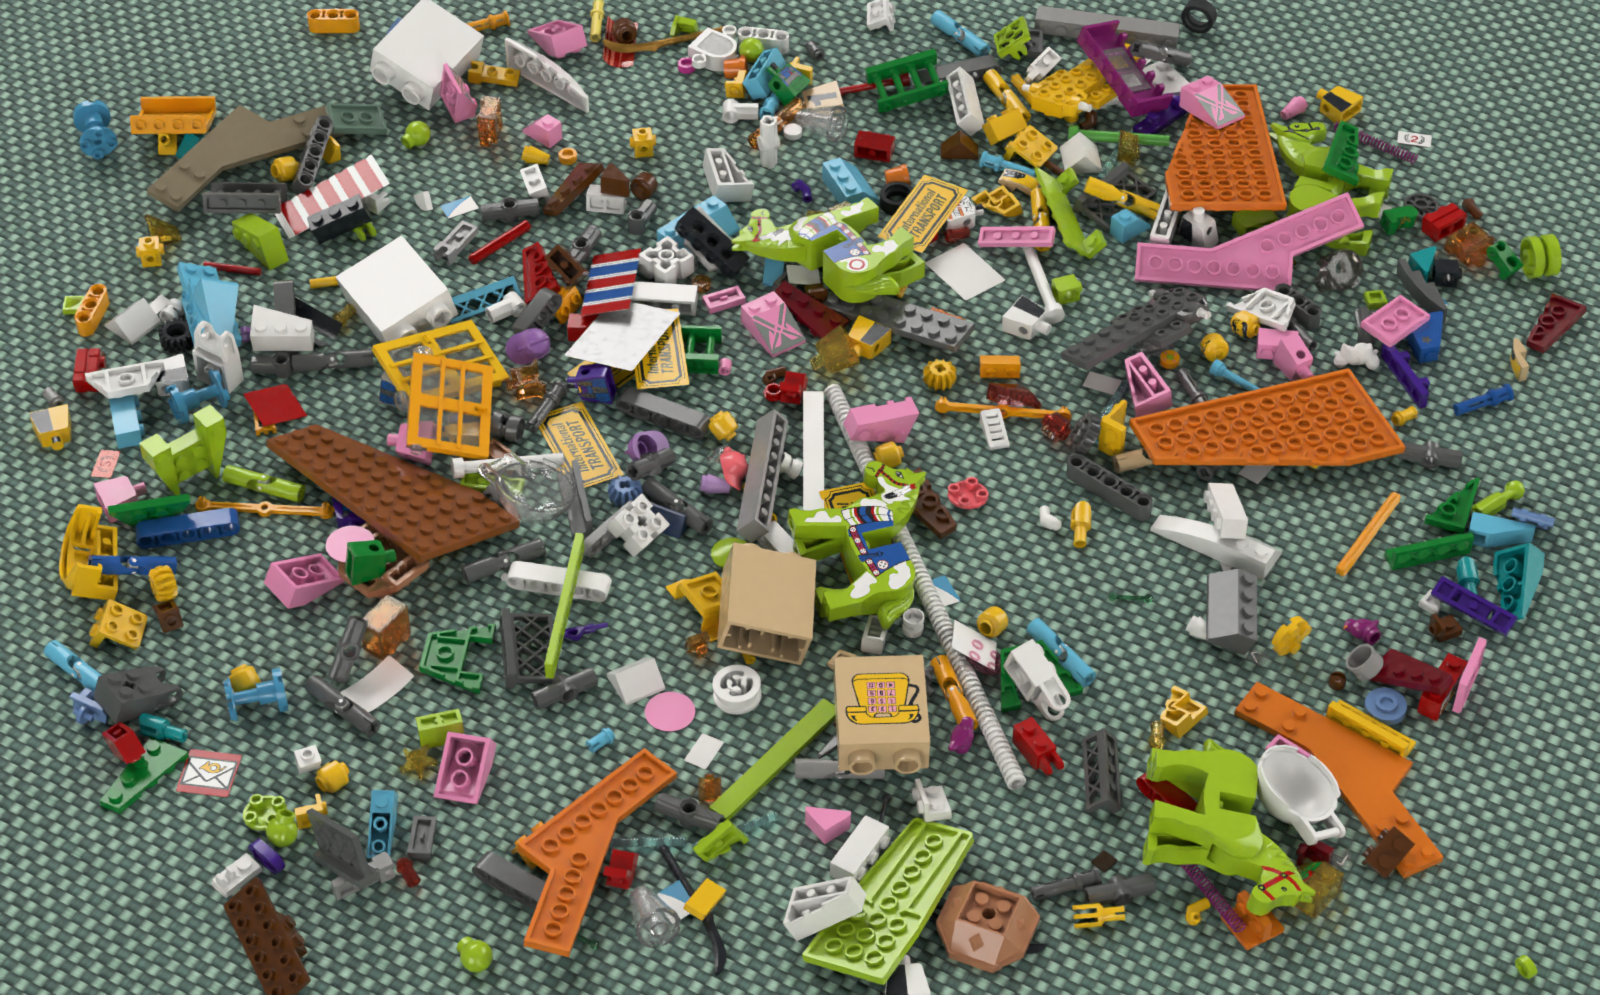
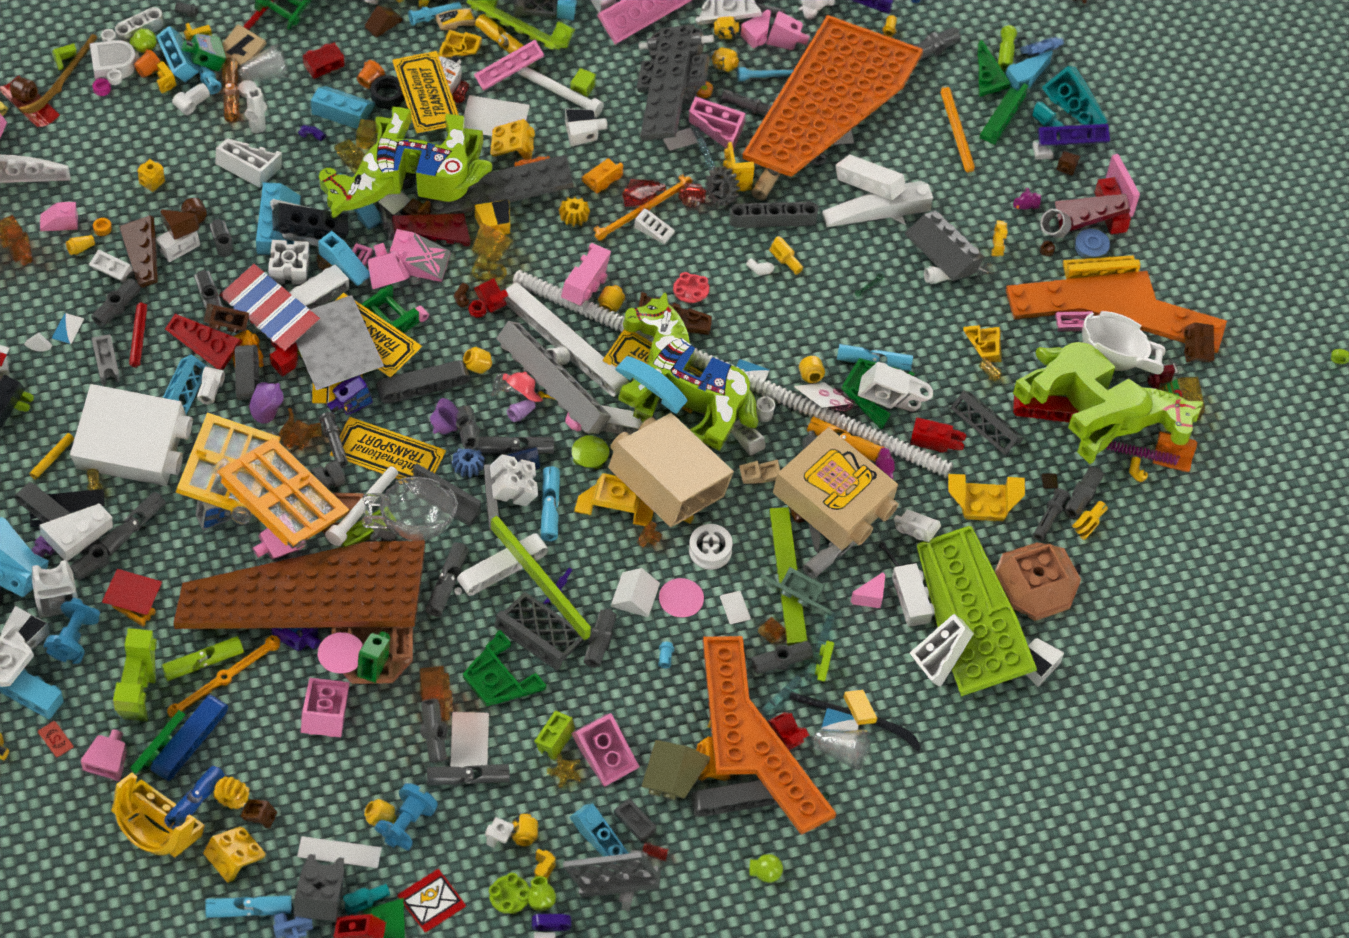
camera: 50 degrees left, 10 degrees up
none -> white sticker [297,836,382,868]
none -> medium azure slope [318,231,370,286]
none -> bright pink torso [368,243,410,289]
none -> clear yellow beam [471,263,507,281]
none -> yellow bracket [490,119,535,160]
none -> medium azure piece [541,466,560,541]
none -> medium azure slope [615,356,688,414]
none -> olive slope [641,740,710,800]
none -> sand green bracket [760,567,833,616]
none -> yellow piece [948,474,1025,521]

